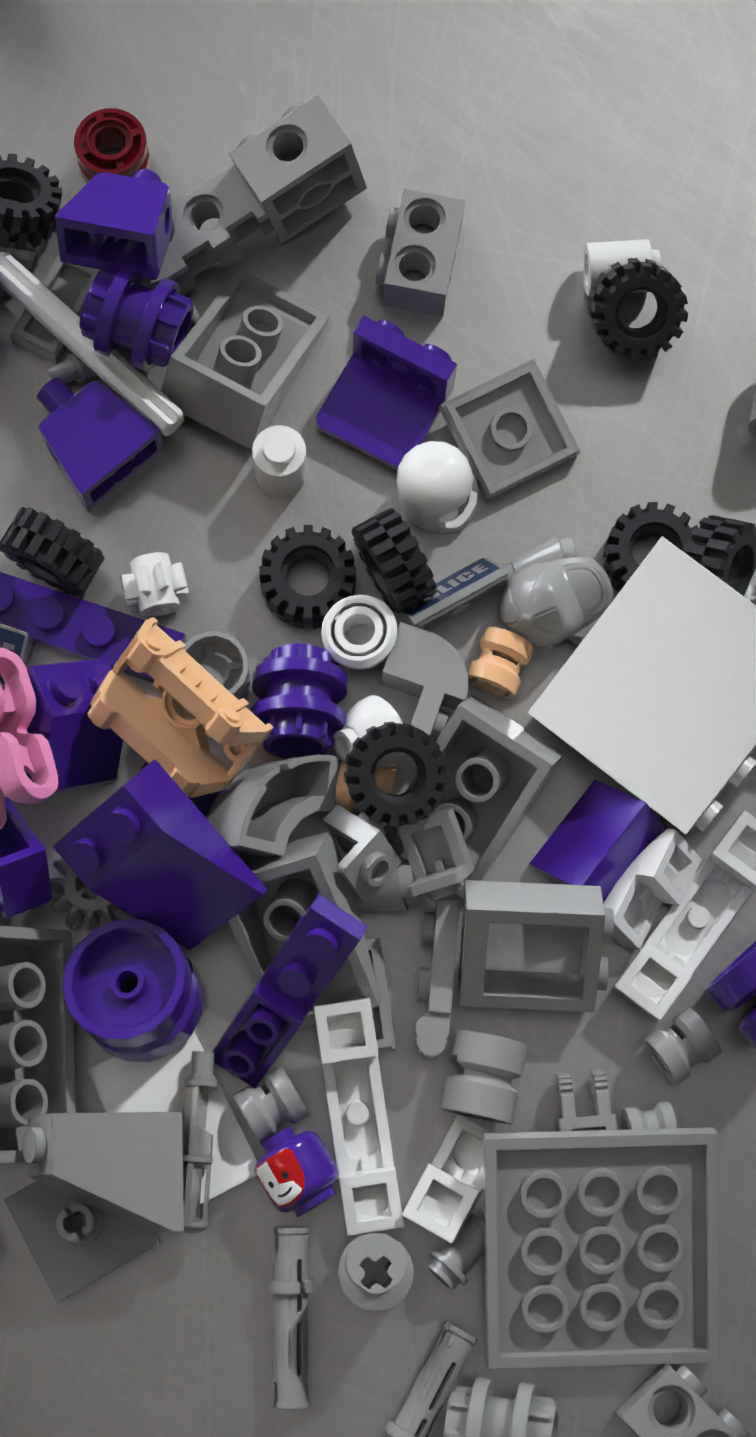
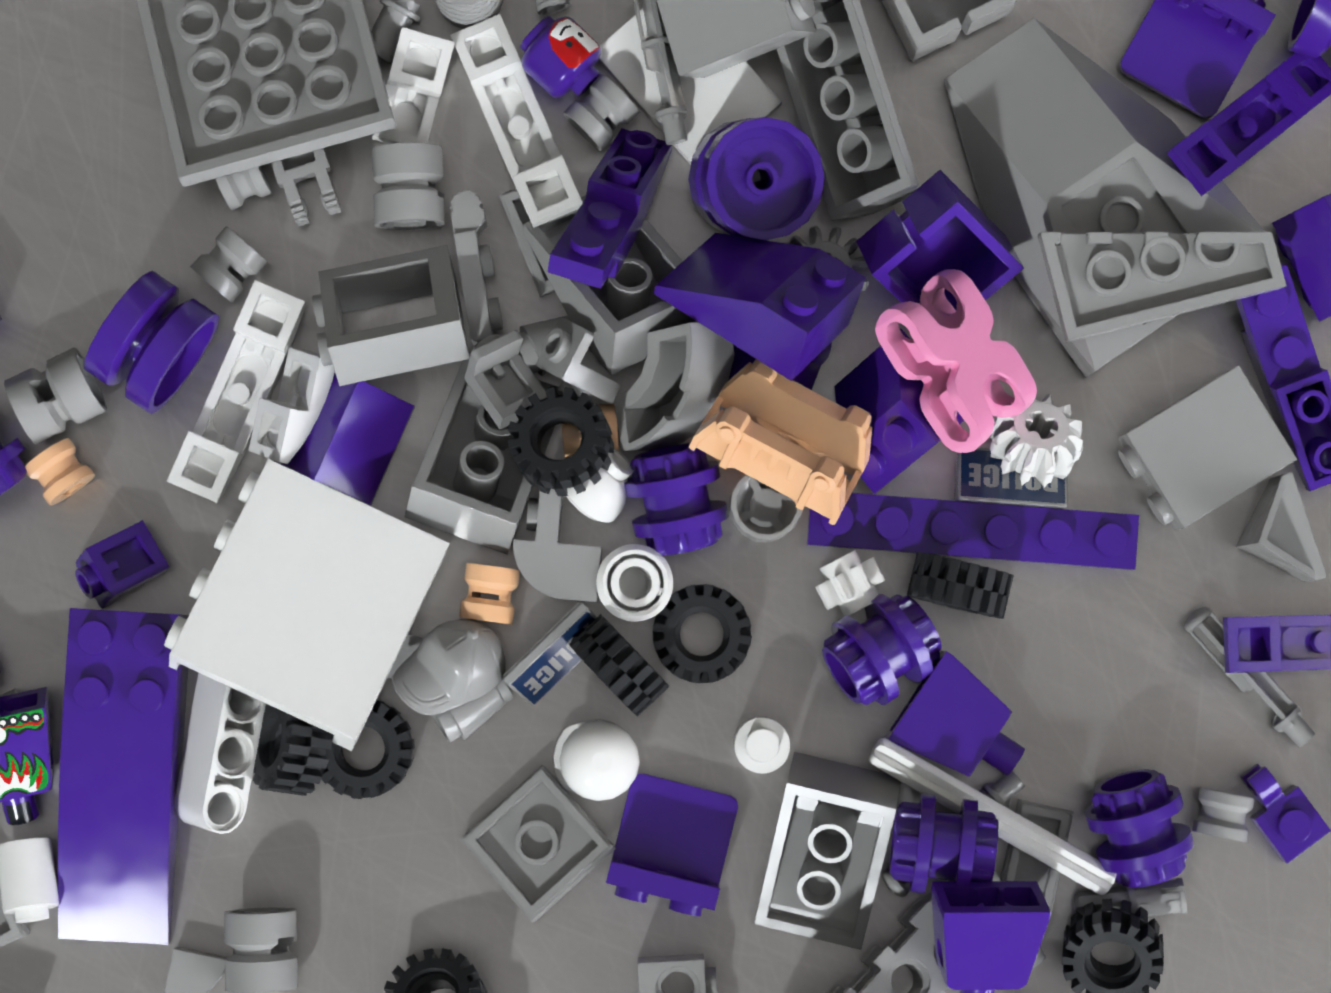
camera: 170 degrees right, 10 degrees up
none -> dark purple piece [822,594,942,705]

